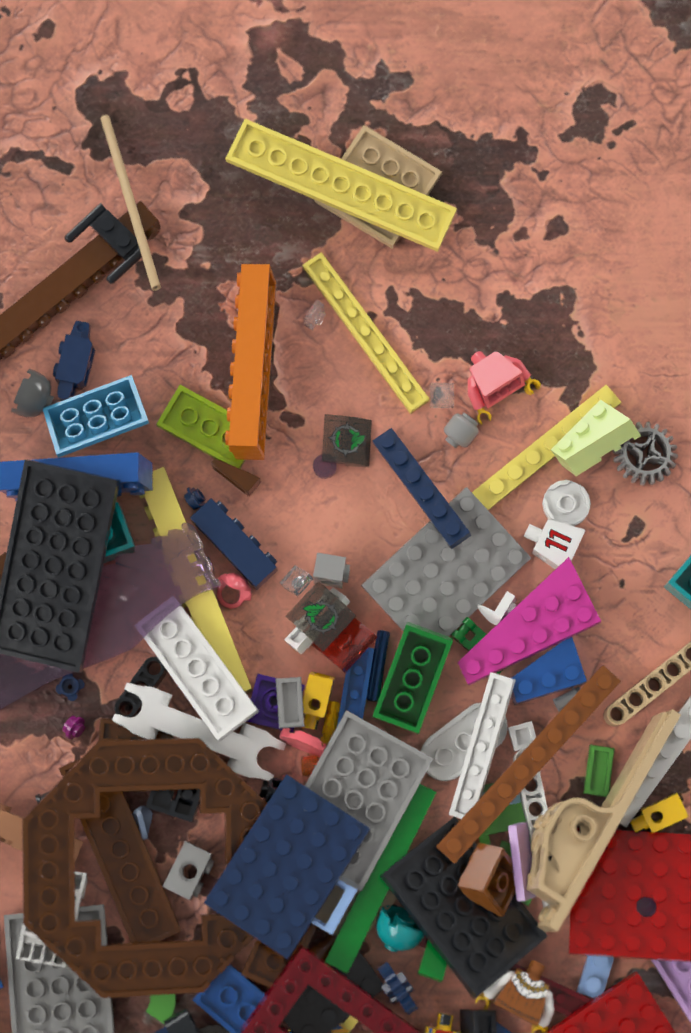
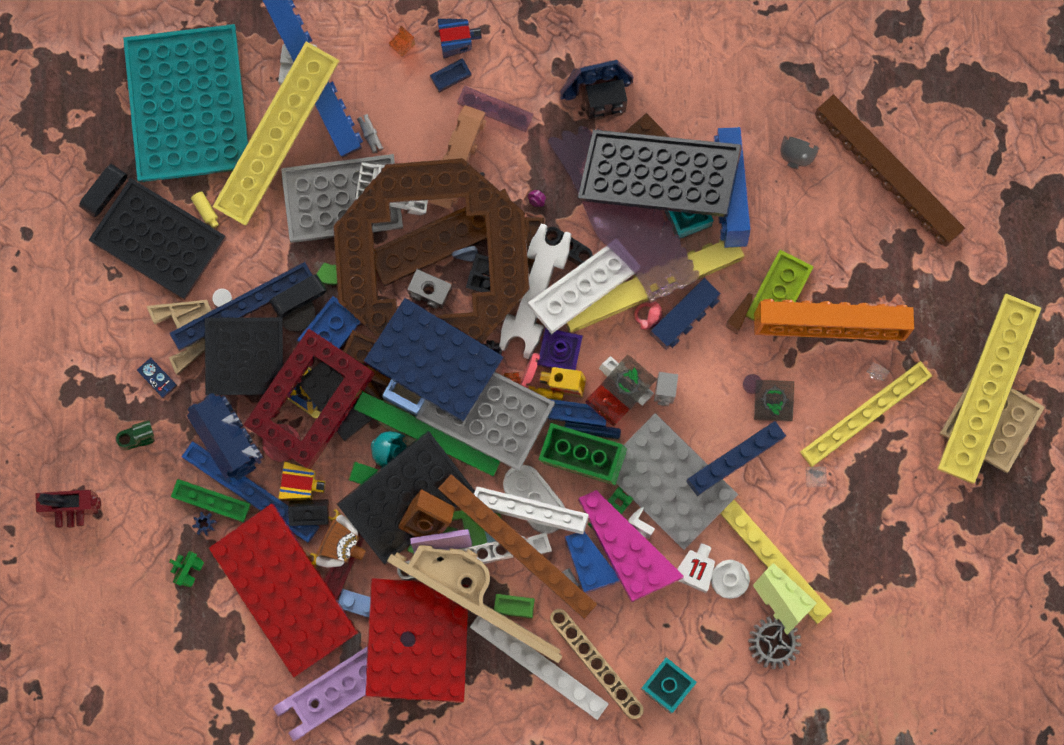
camera: 85 degrees right, 0 degrees up
dark azure slope [43,375,149,458] -> none
dark blue hinge [53,321,95,401] -> none
dark blue plate [56,672,85,701] -> none
black plate [64,203,142,284] -> none
tan piece [101,115,161,291] -> none
dark blue plate [184,487,206,510] -> none
light grey tile [276,677,304,728] -> none
clear plate [280,565,313,597] -> none
dark blue gear [377,962,418,1015] -> none
light grey head [444,412,479,448] -> none
coral torso [468,351,541,425] -> none
yellow torso [630,792,689,833] -> none

